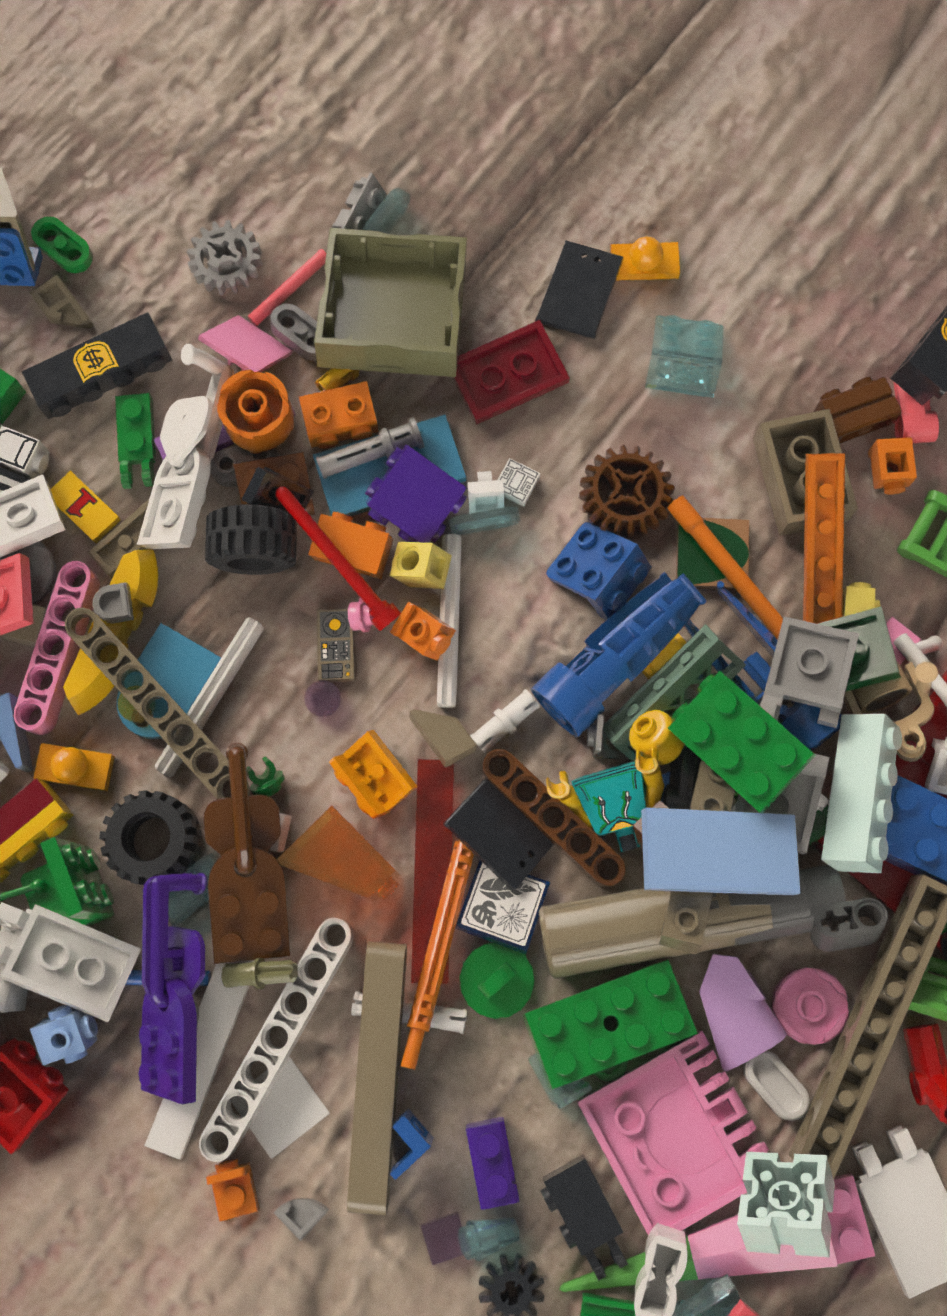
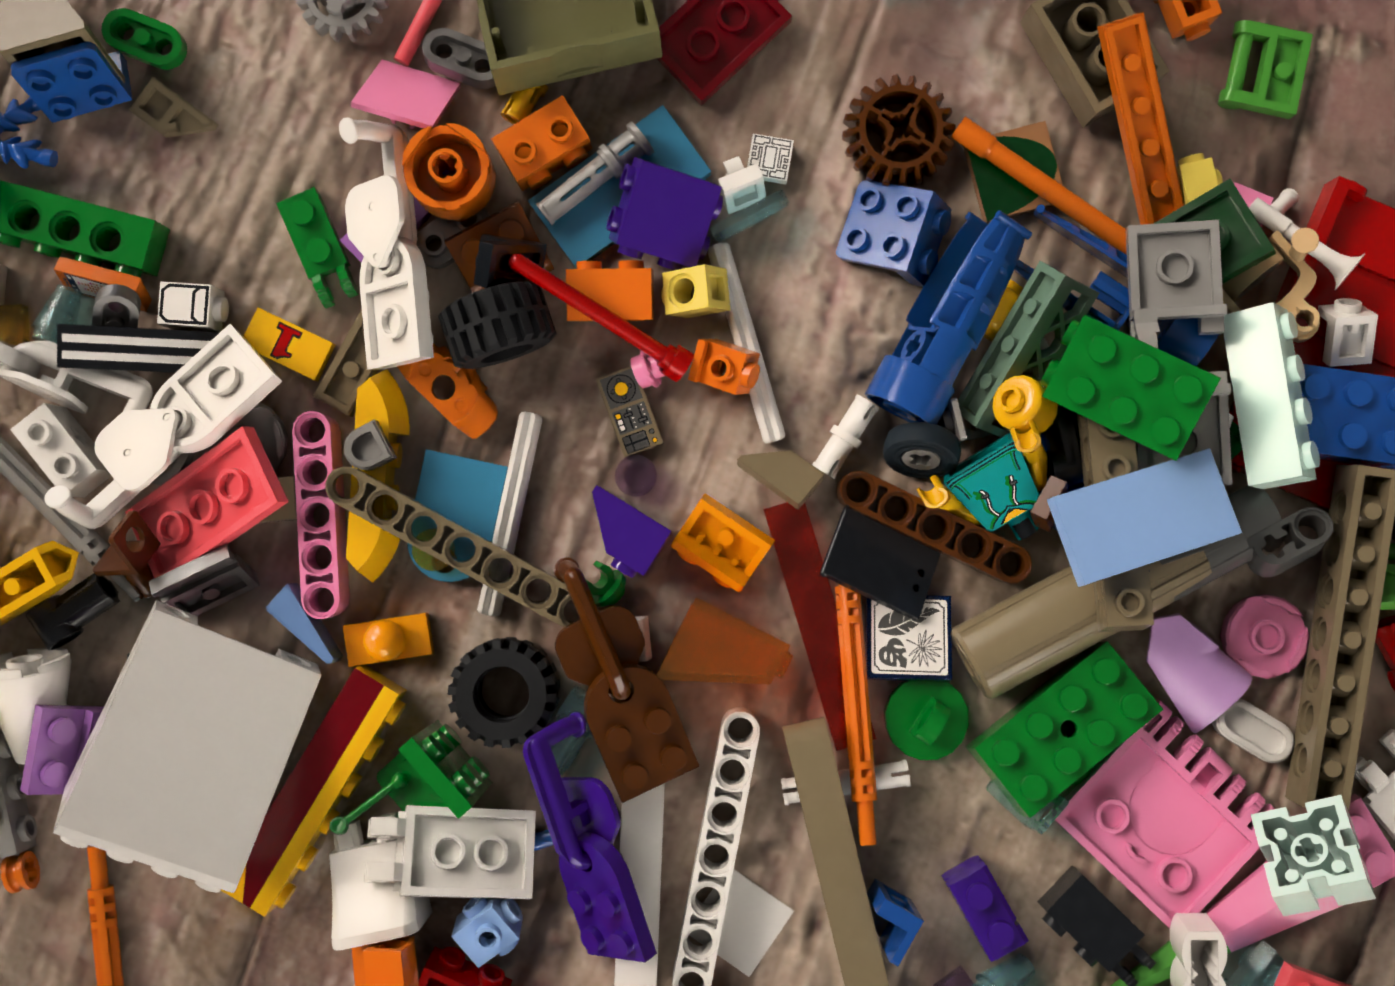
camera: 20 degrees left, 10 degrees up
black brick [21,312,173,419] -> none
olive axle [221,958,298,989] -> none
none -> orange piece [397,343,498,439]
none -> dark purple slope [592,485,672,578]
none -> black bush [883,422,961,479]

